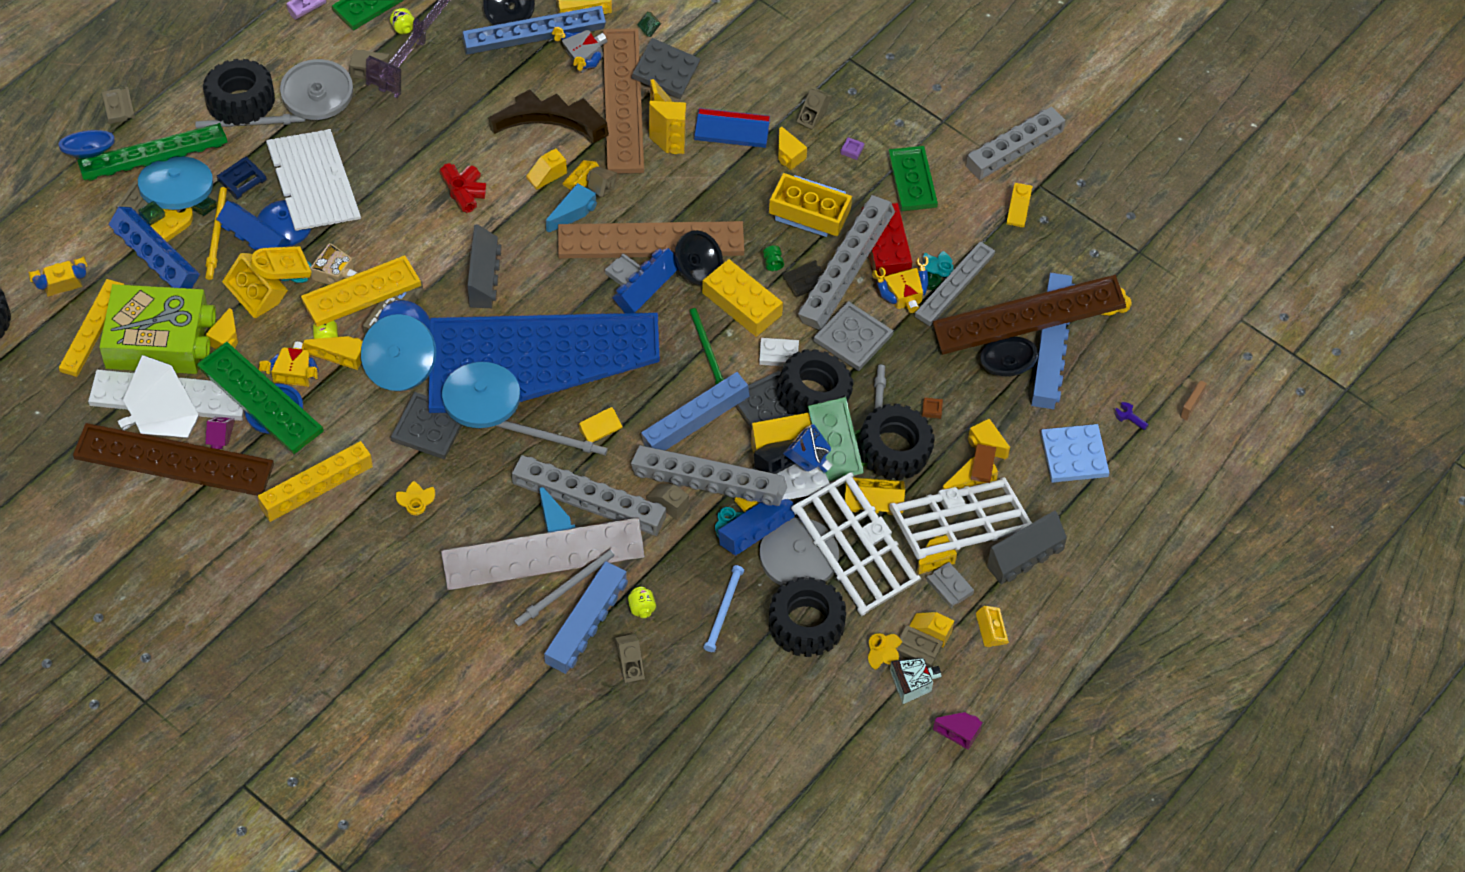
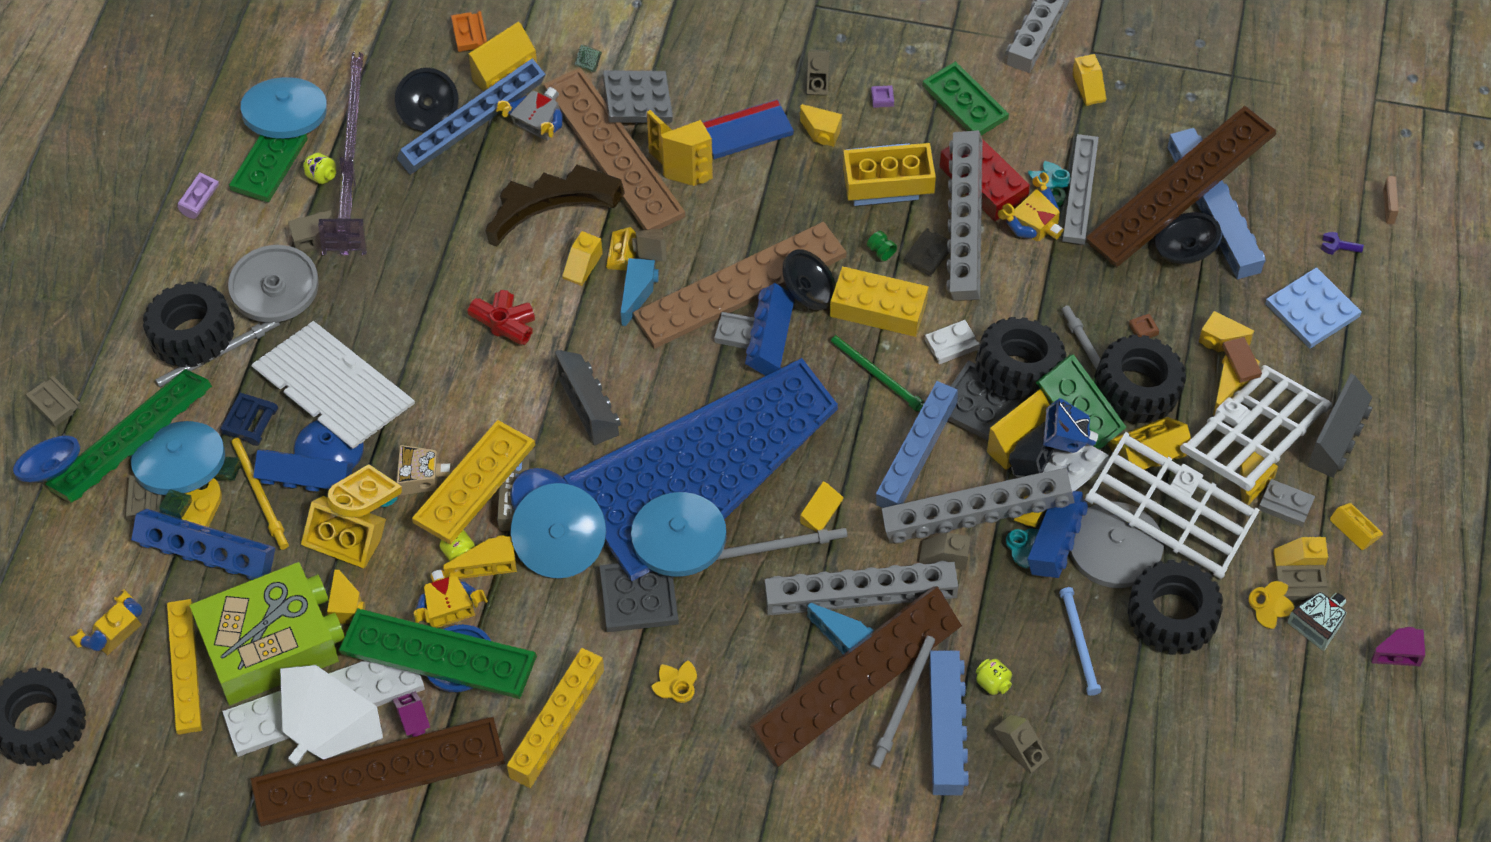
camera: 25 degrees left, 0 degrees up
light grey plate [814,301,893,371] -> none

